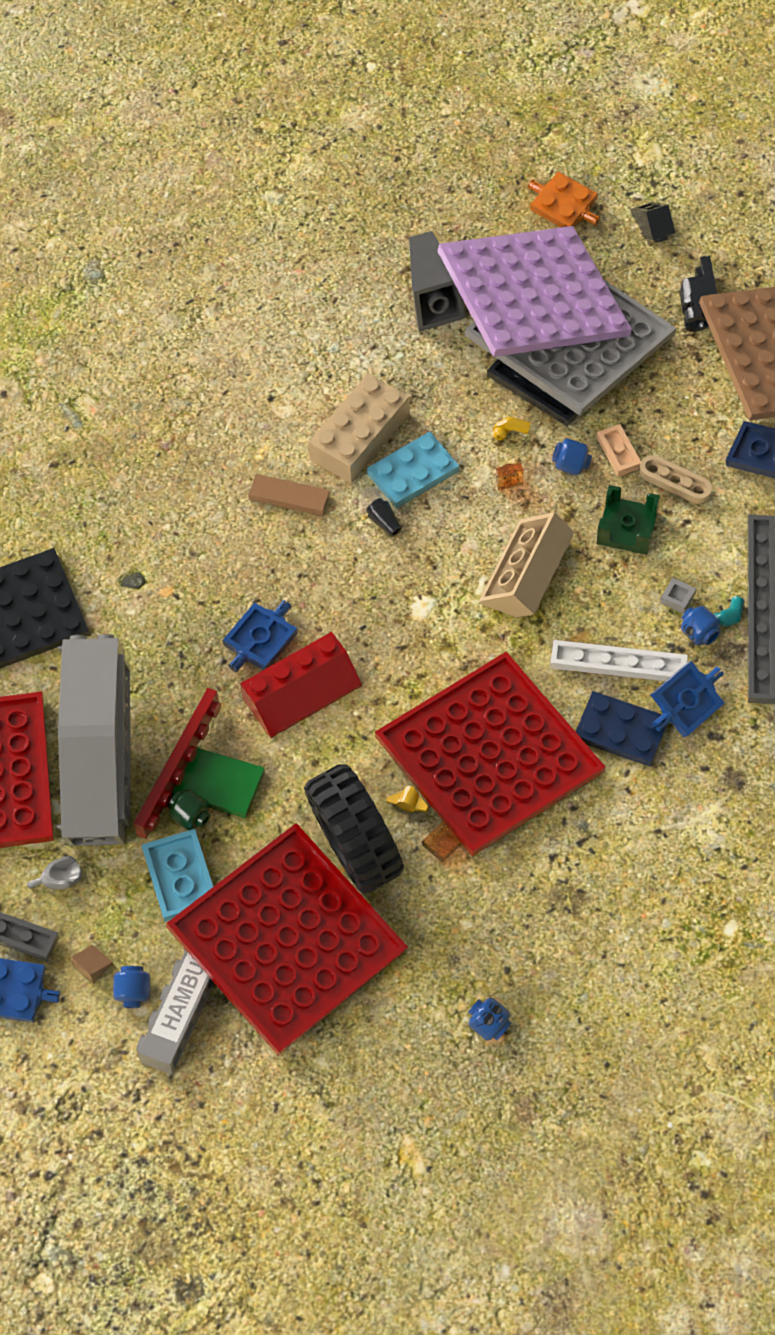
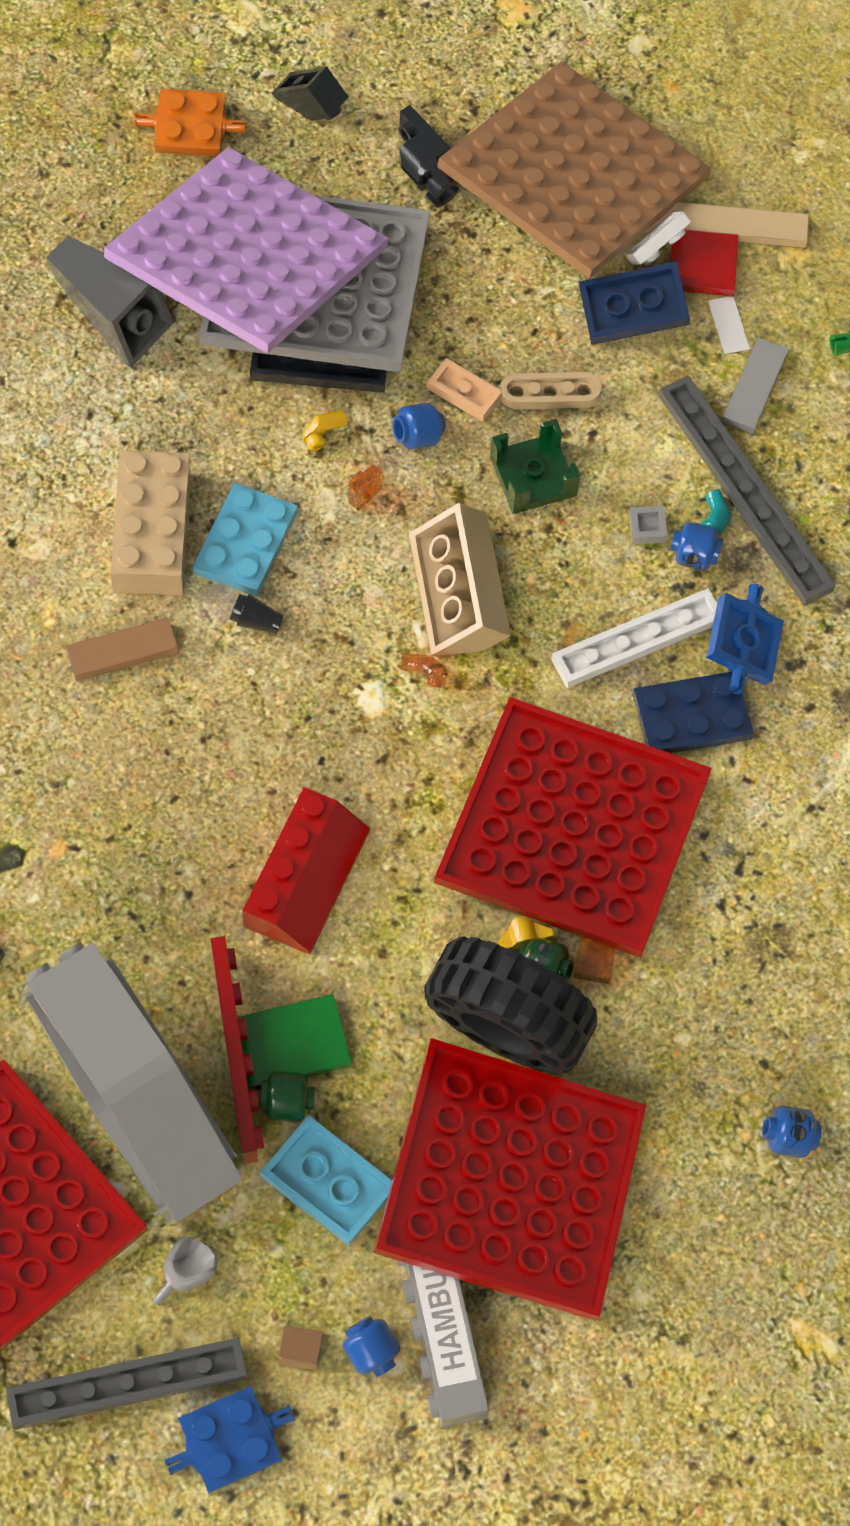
camera: 40 degrees left, 5 degrees up
blue plate [223,600,298,673] -> none
none -> clear orange arm [401,653,448,688]
none -> dark green head [519,938,574,982]

